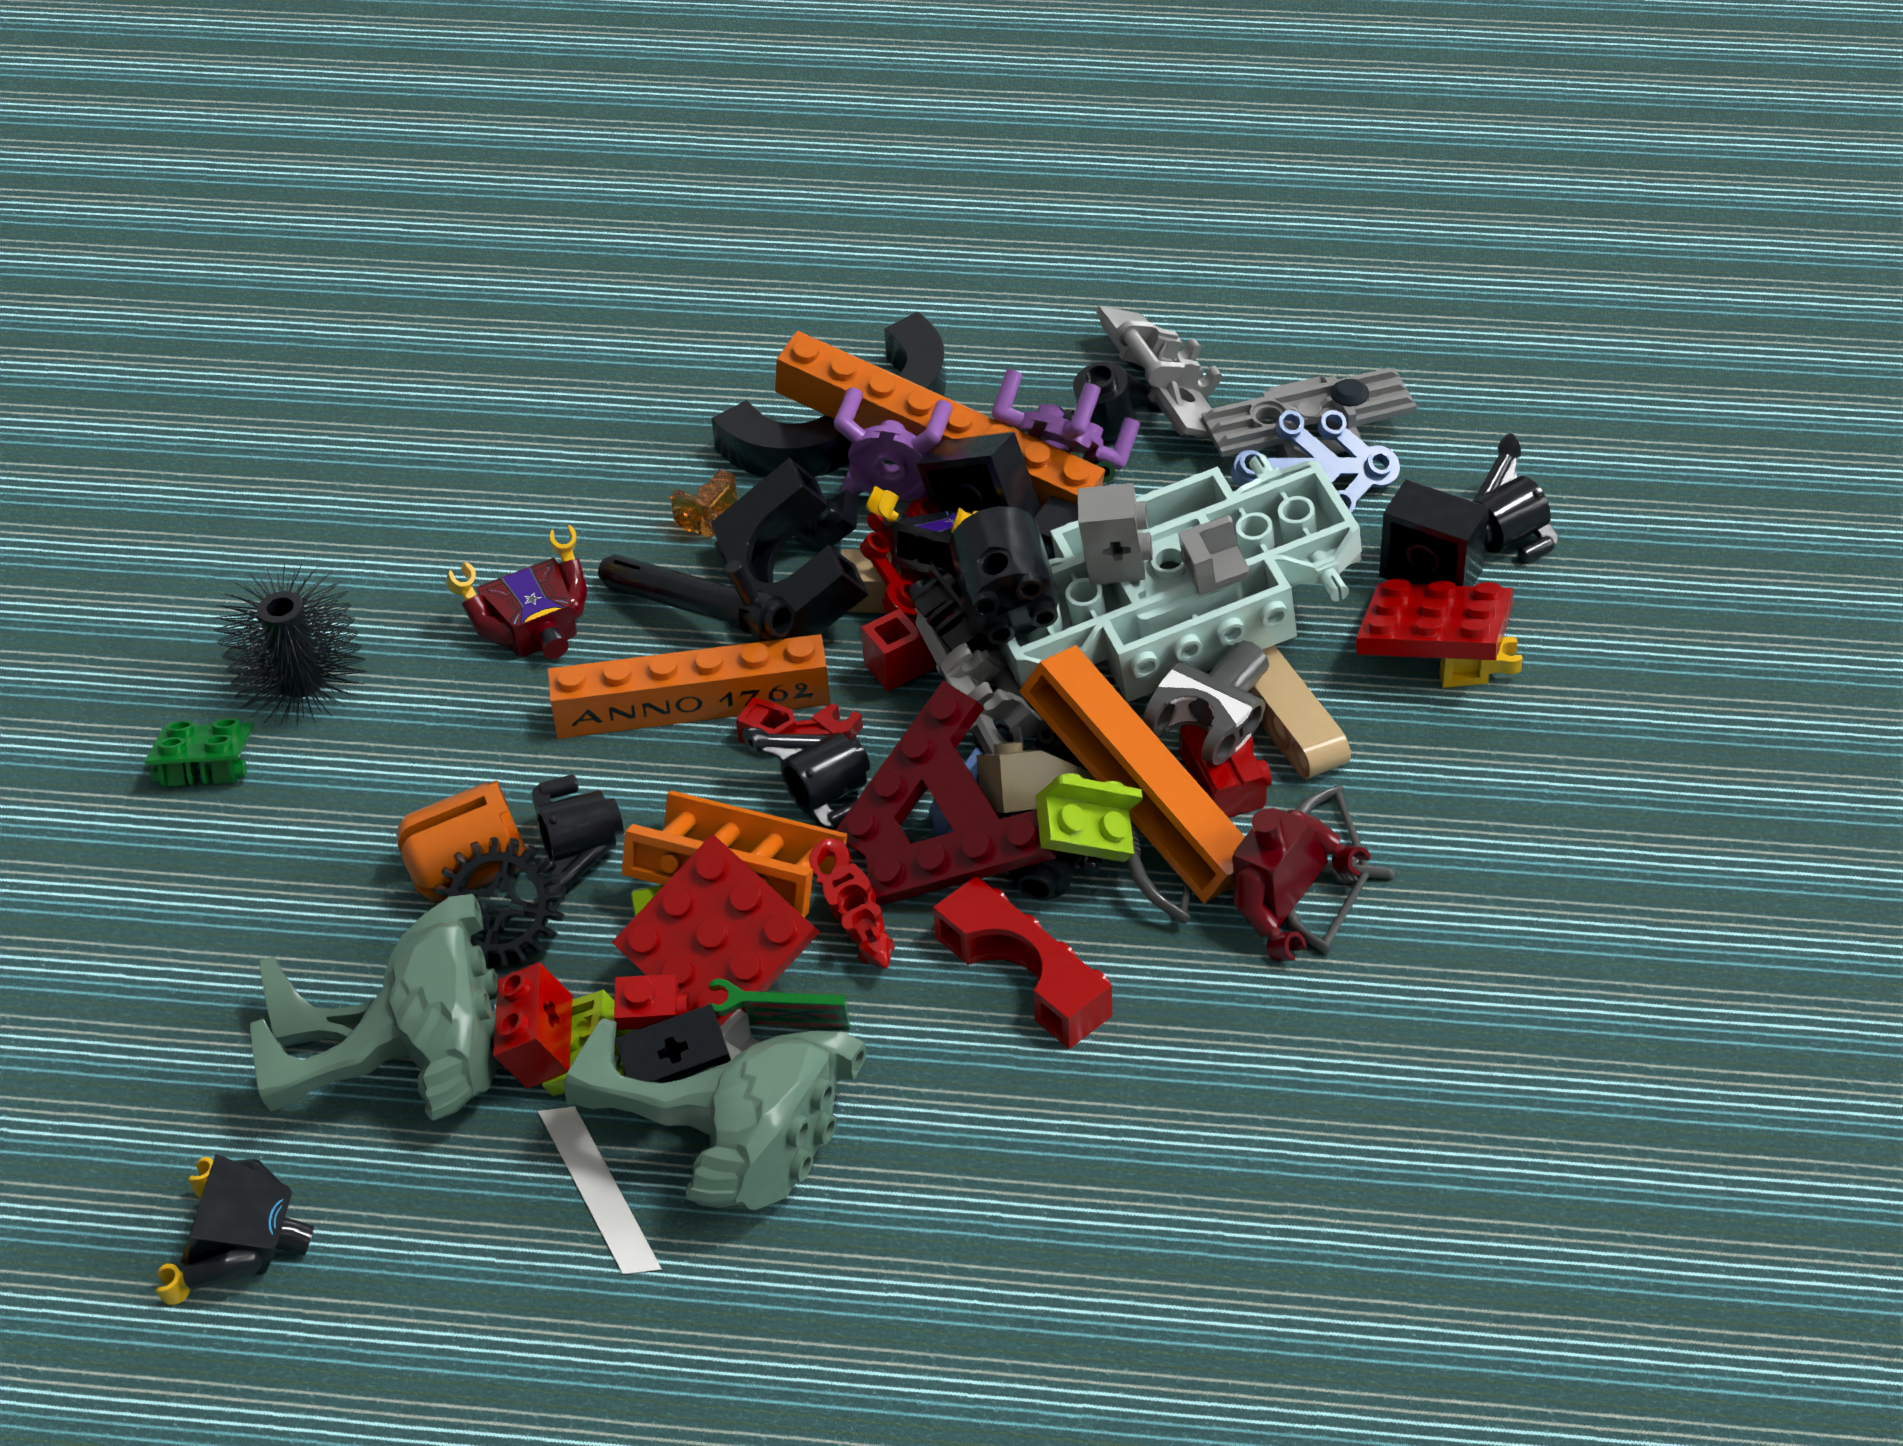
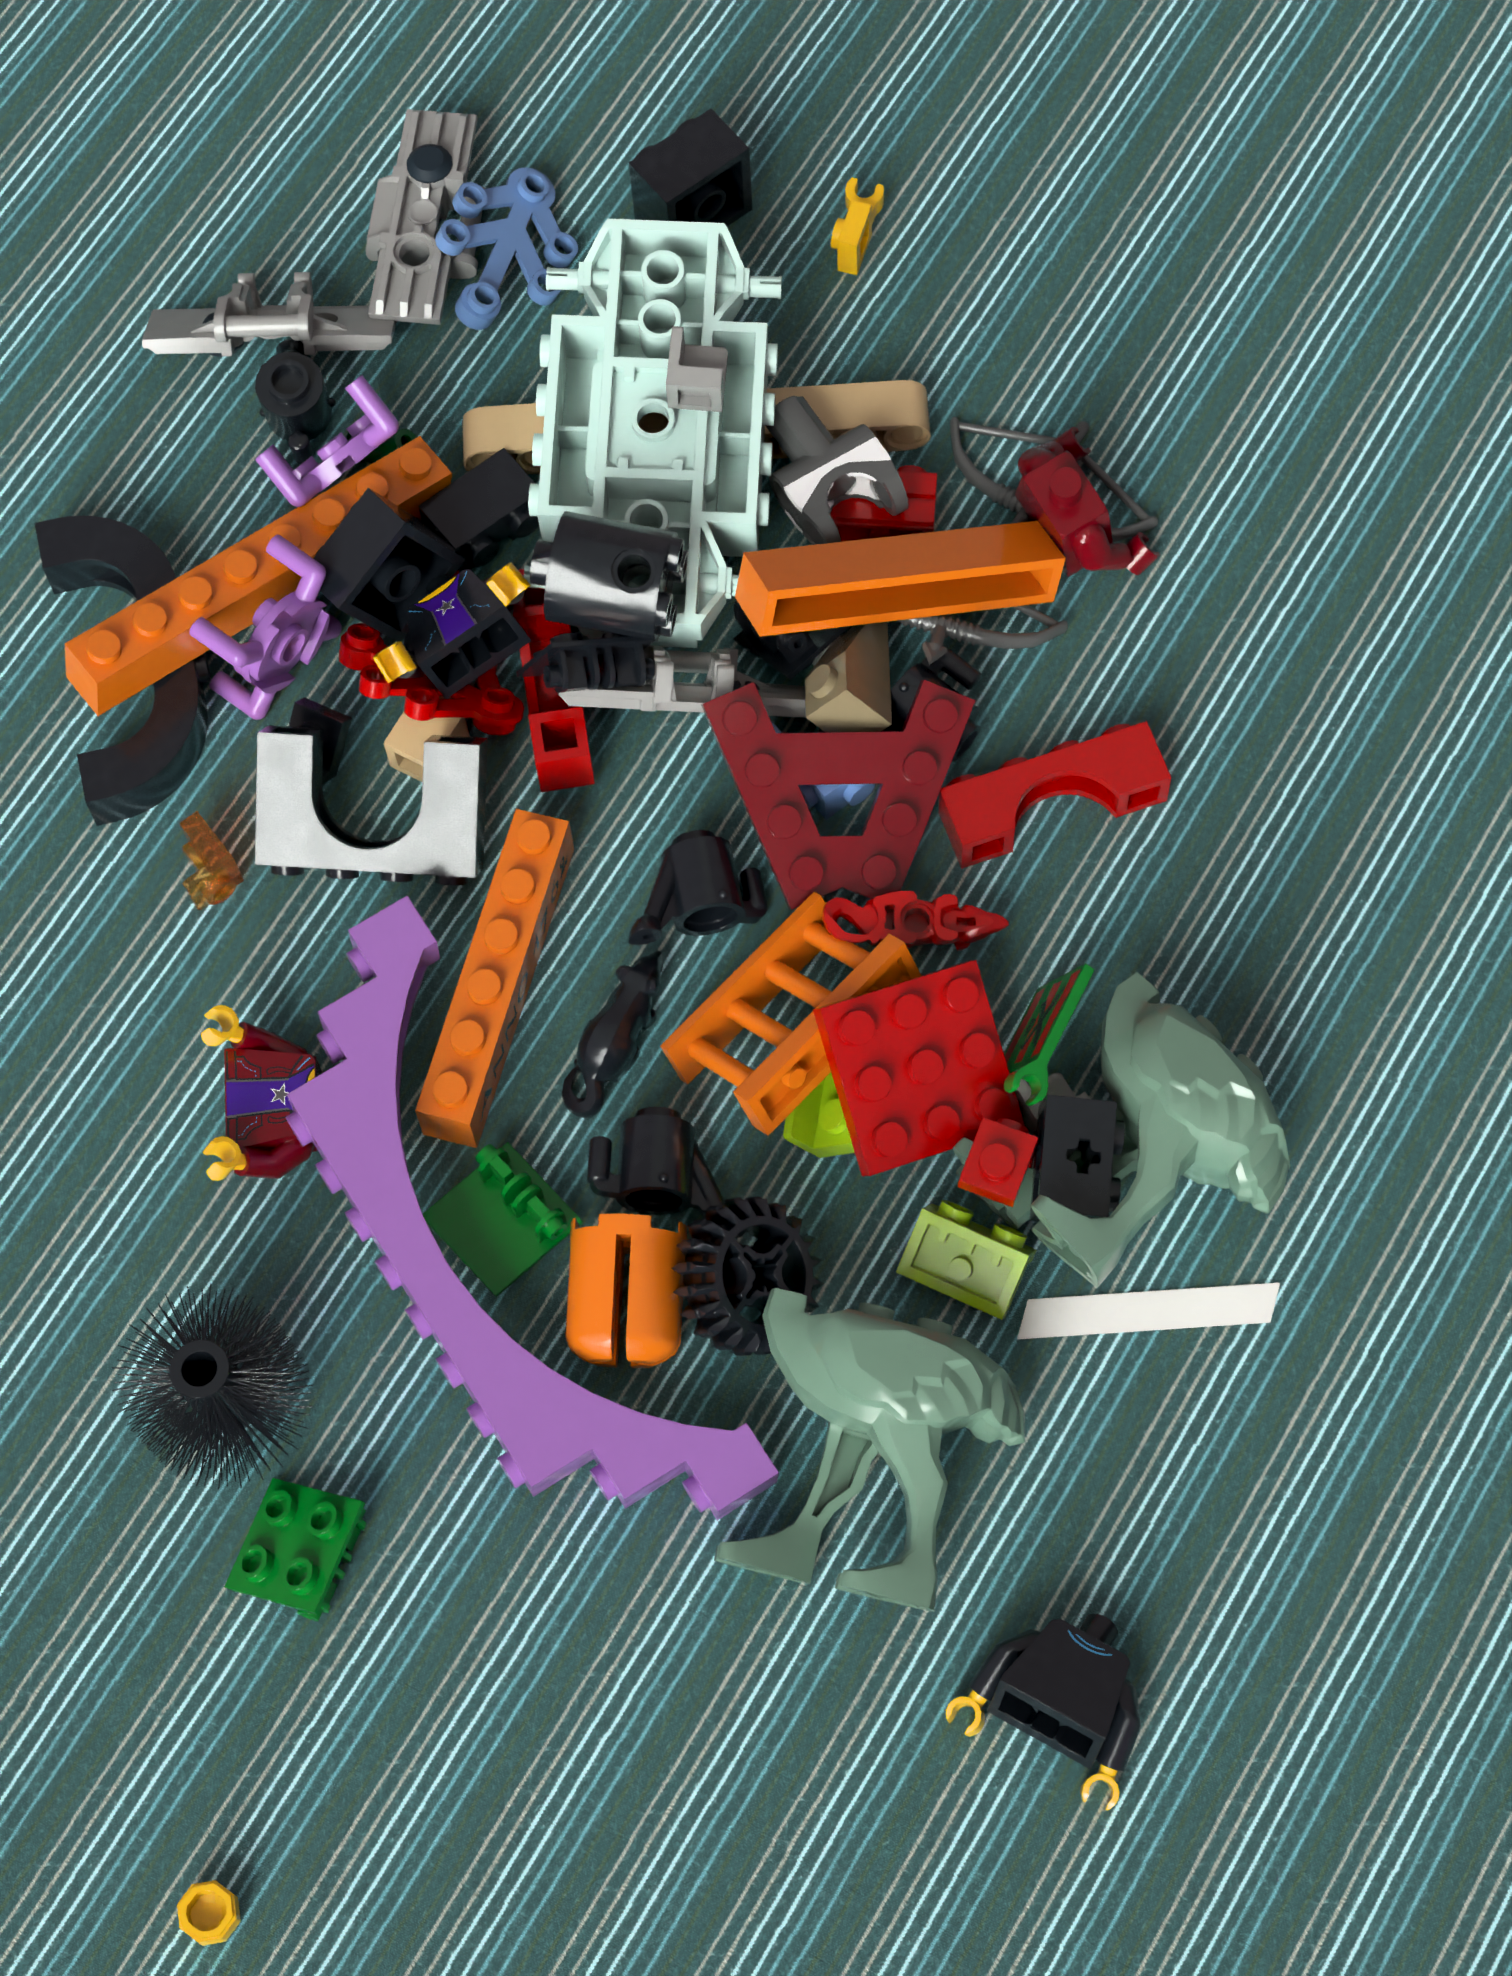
camera: 65 degrees left, 20 degrees up
red brick [493,962,573,1089] -> none
black cylinder [598,554,795,640] -> none
red piece [736,697,863,744] -> none
lime bracket [1035,773,1143,862] -> none
light grey brick [1078,483,1153,585] -> none
red plate [1356,579,1513,660] -> none
black piece [1473,433,1558,564] -> none
none -> medium lavender arch [285,896,779,1521]
none -> green hinge [422,1142,583,1297]
none -> black animal [562,951,663,1118]

